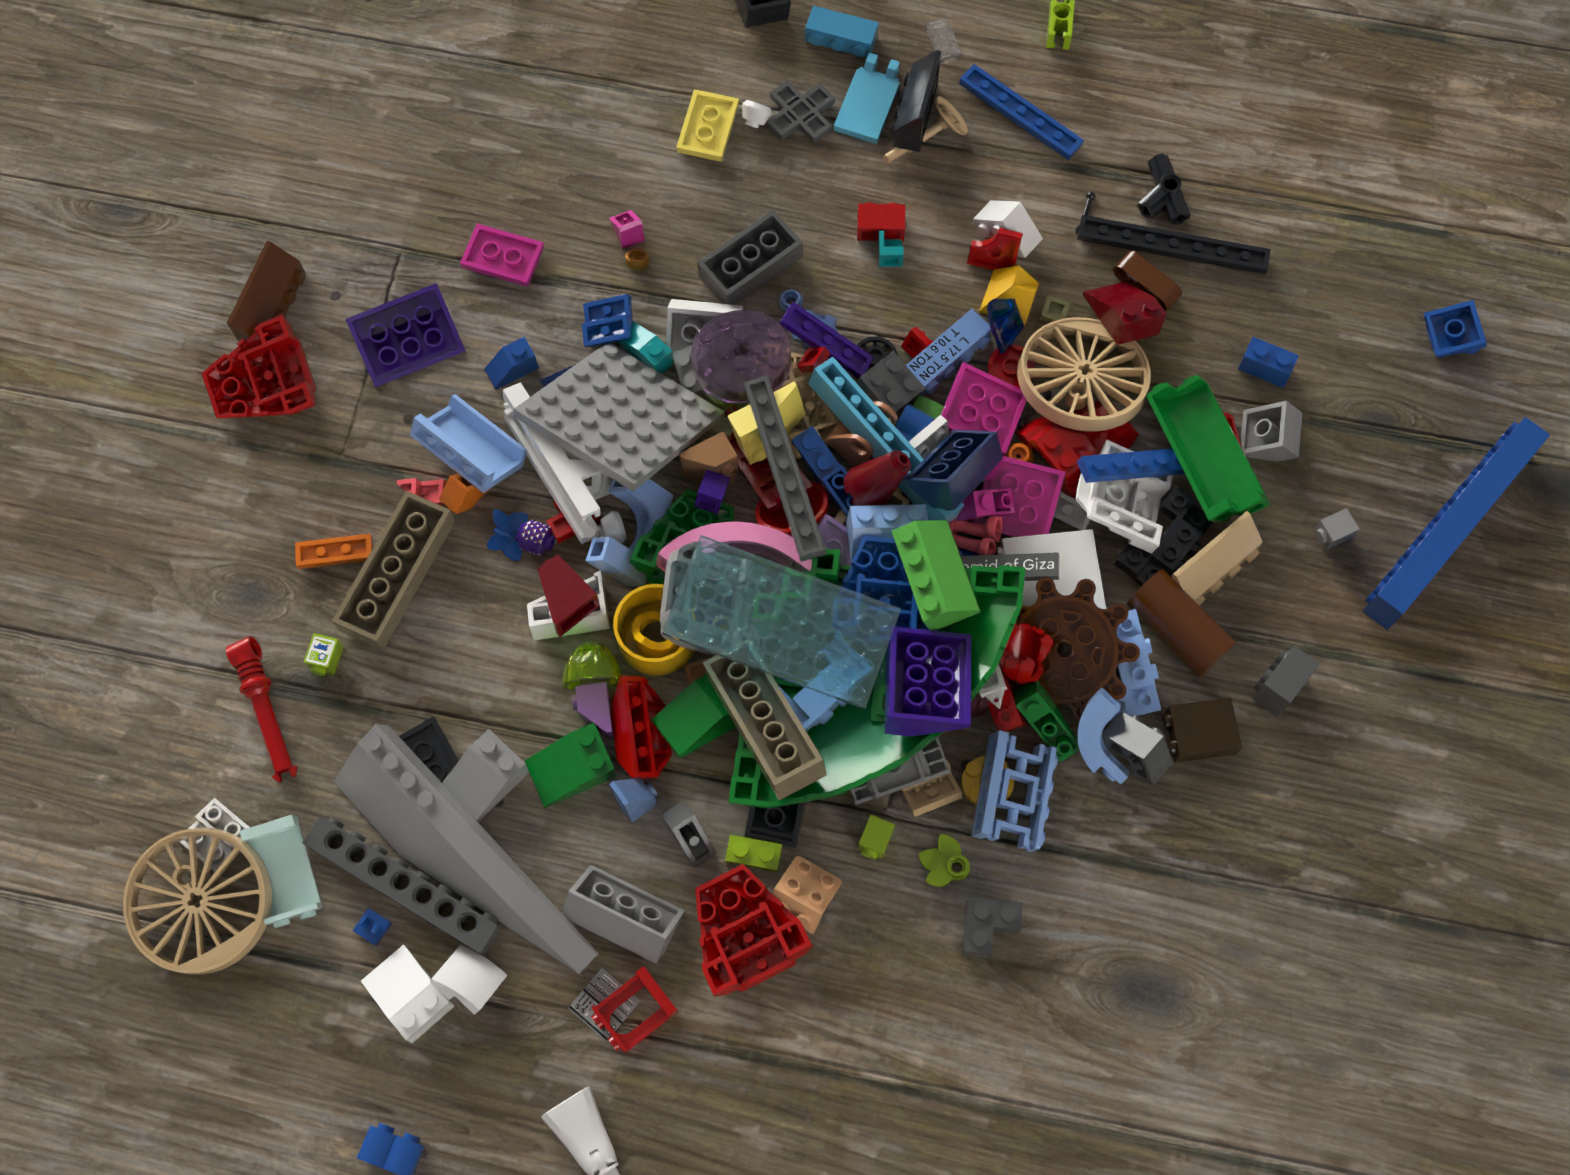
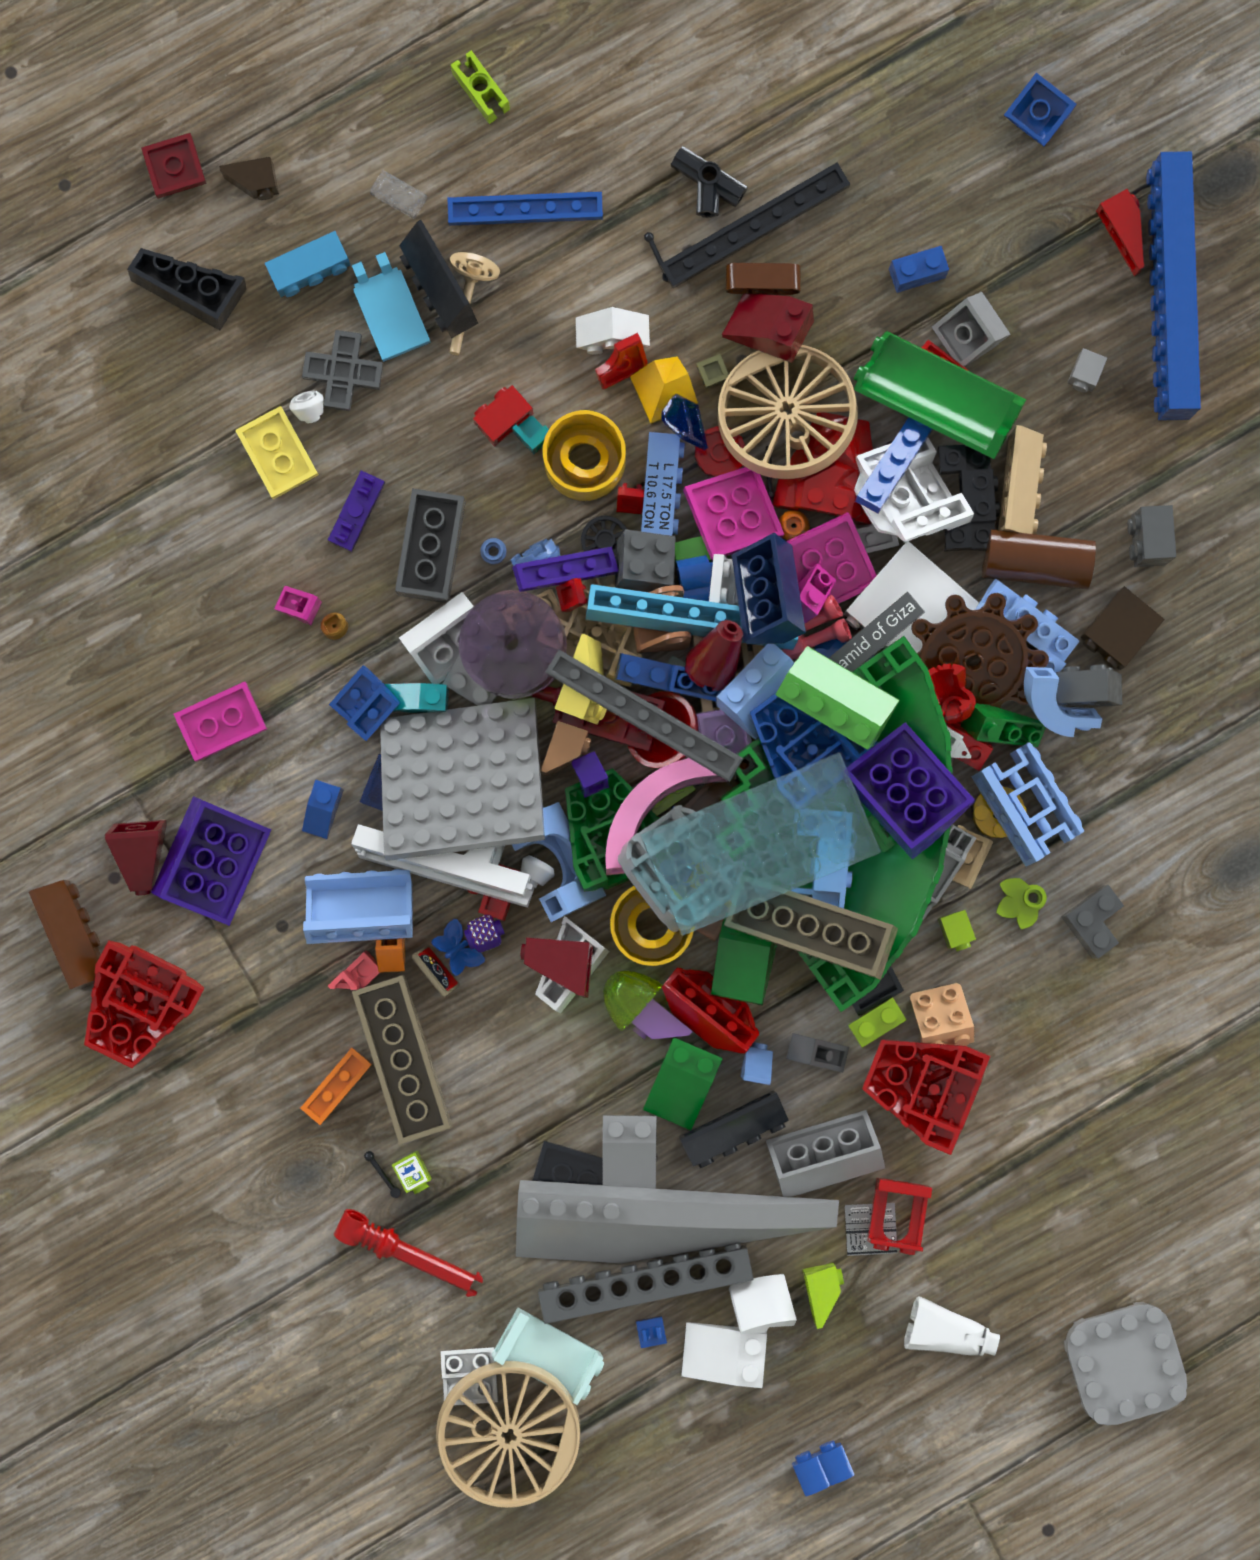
camera: 45 degrees left, 15 degrees up
none -> dark red slope [105,820,167,896]
none -> dark purple plate [328,470,385,552]
none -> black hinge [364,1151,401,1198]
none -> slope [411,945,460,997]
none -> yellow piece [543,410,626,501]
none -> black slope [679,1090,789,1168]
none -> lime slope [802,1263,844,1329]
none -> red slope [1096,189,1144,277]

